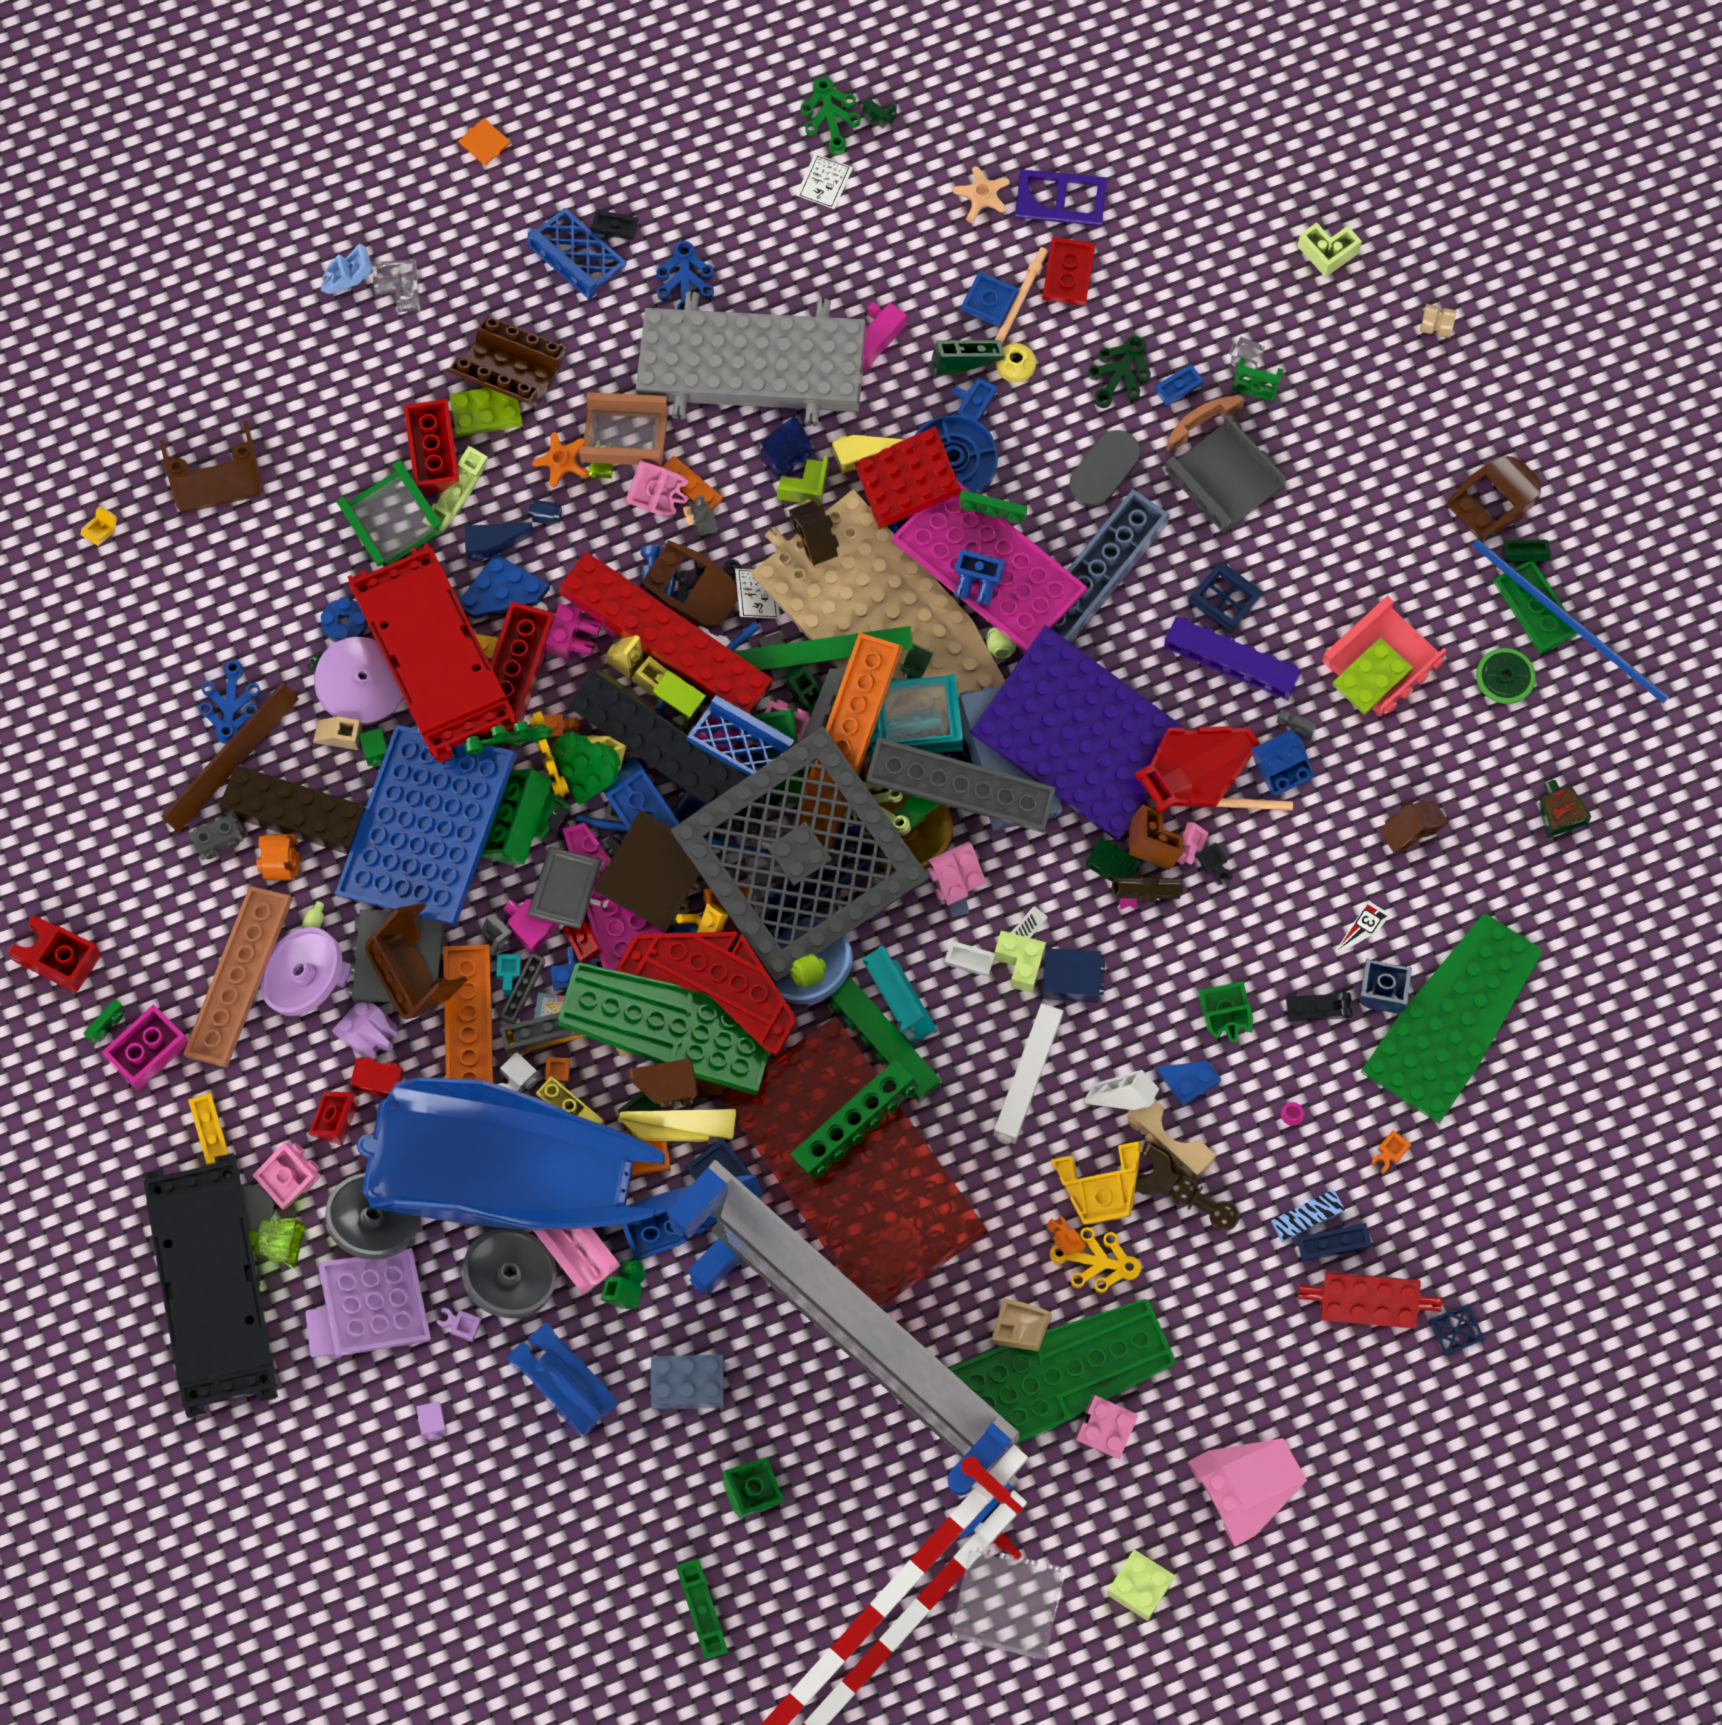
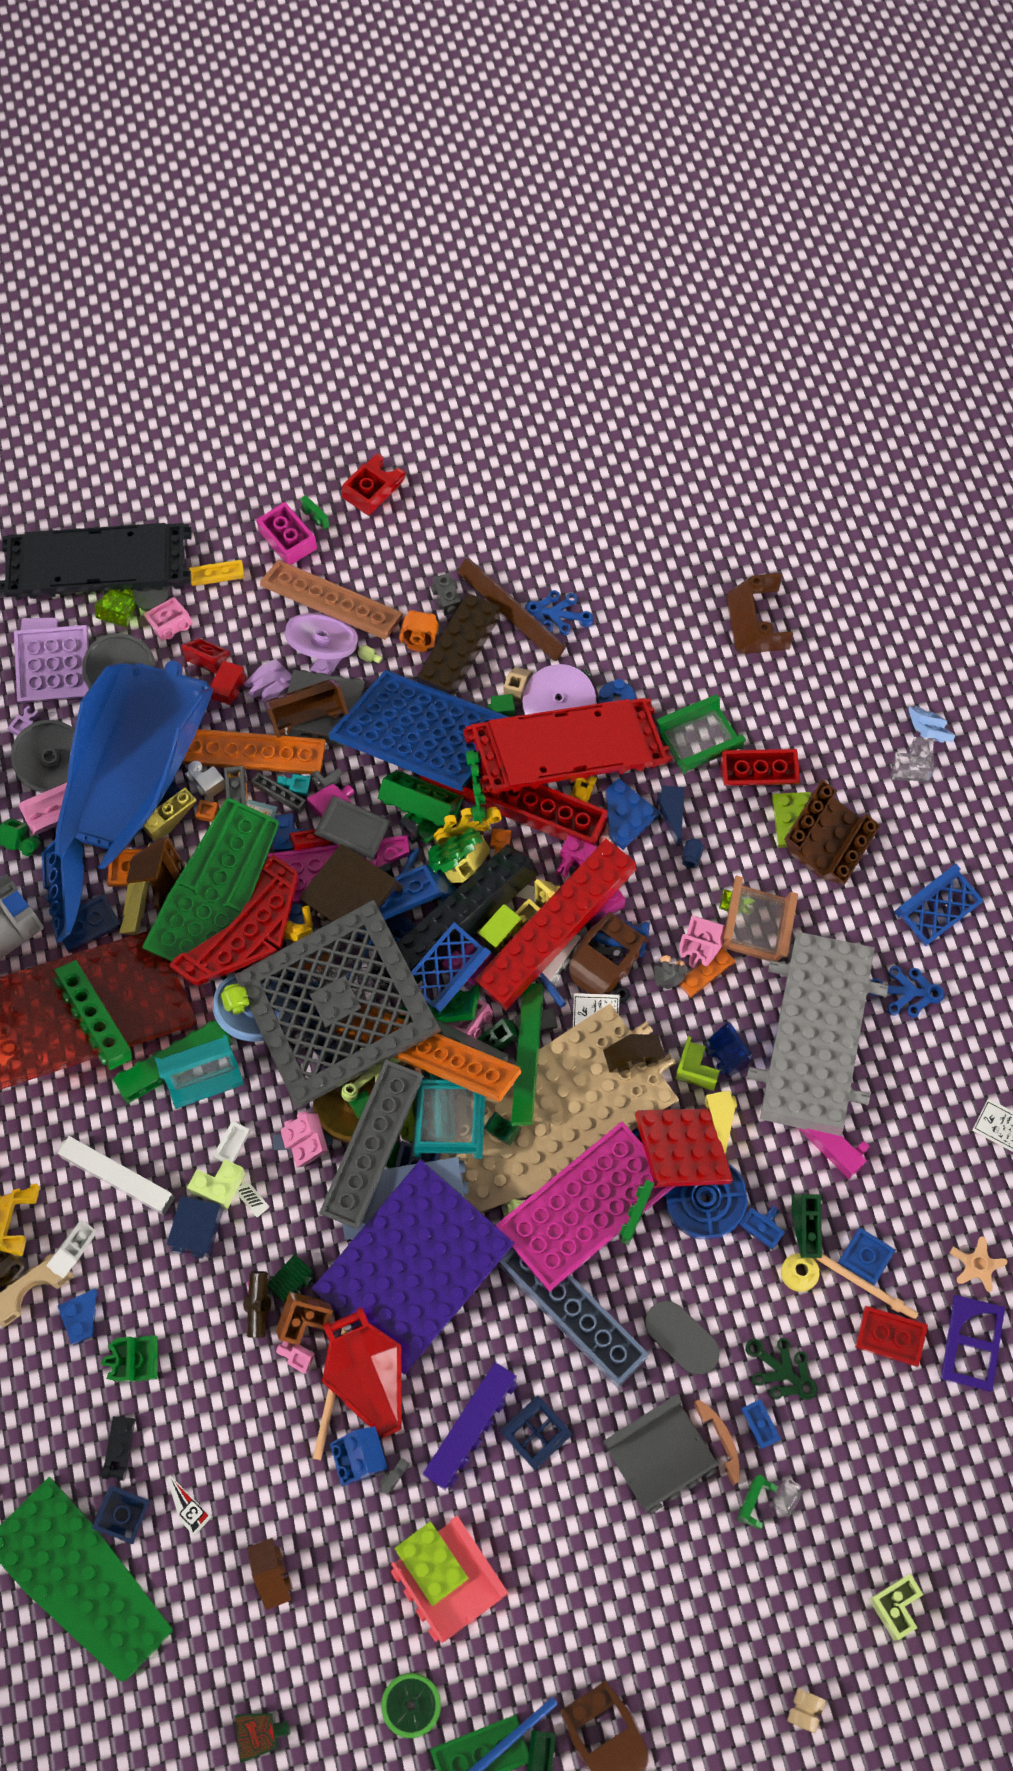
camera: 100 degrees right, 5 degrees down
yellow bracket [80,506,117,546] -> none
yellowish green slope [422,446,488,533] -> none
orange animal [532,432,590,488] -> none
black plate [591,209,639,241] -> none
blue brick [954,549,1007,606] -> none
black plate [1195,842,1233,886] -> none
dark pink plate [1281,1102,1304,1126] -> none

